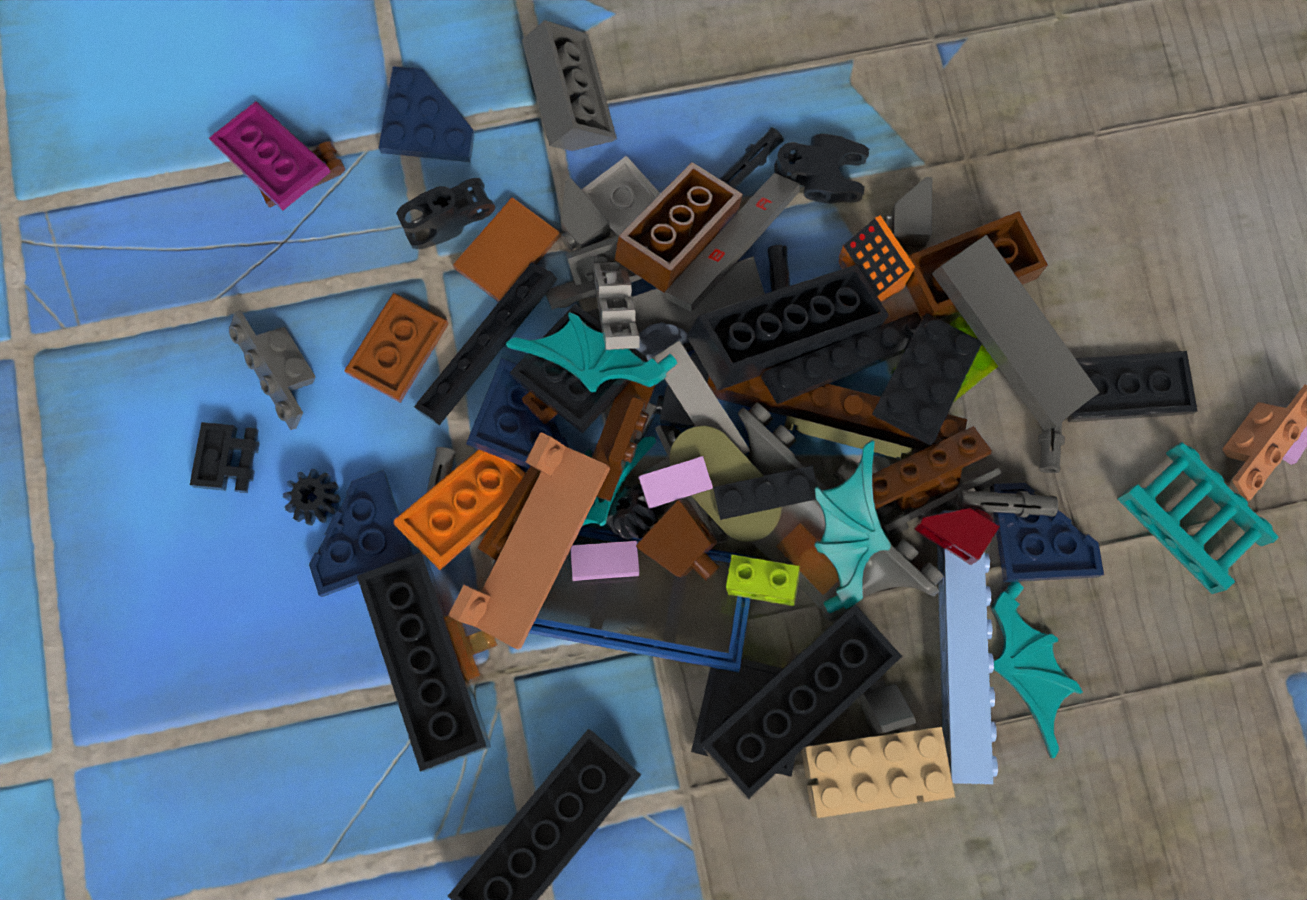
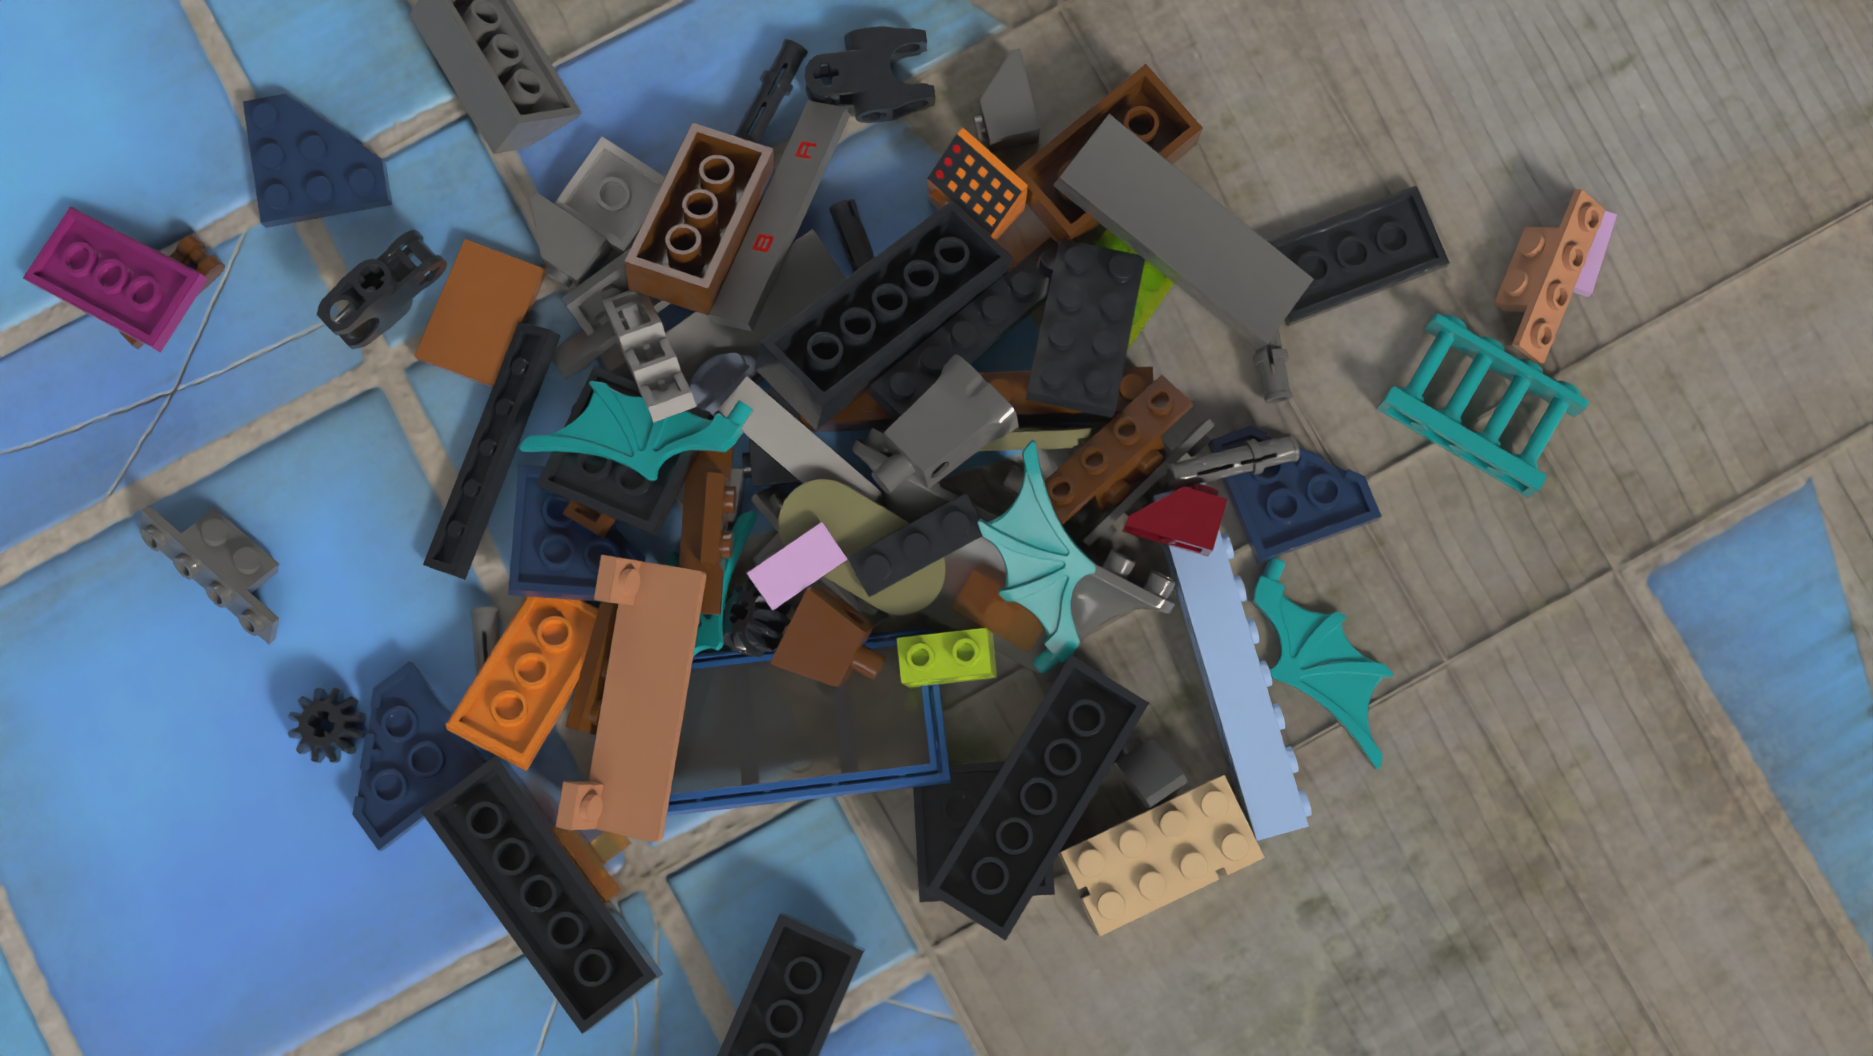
camera: 15 degrees left, 5 degrees up
black plate [190,422,260,493] -> none
dark orange tile [344,292,449,403] -> none
lavender tile [571,541,639,581] -> none
none -> dark grey piece [872,354,1018,494]

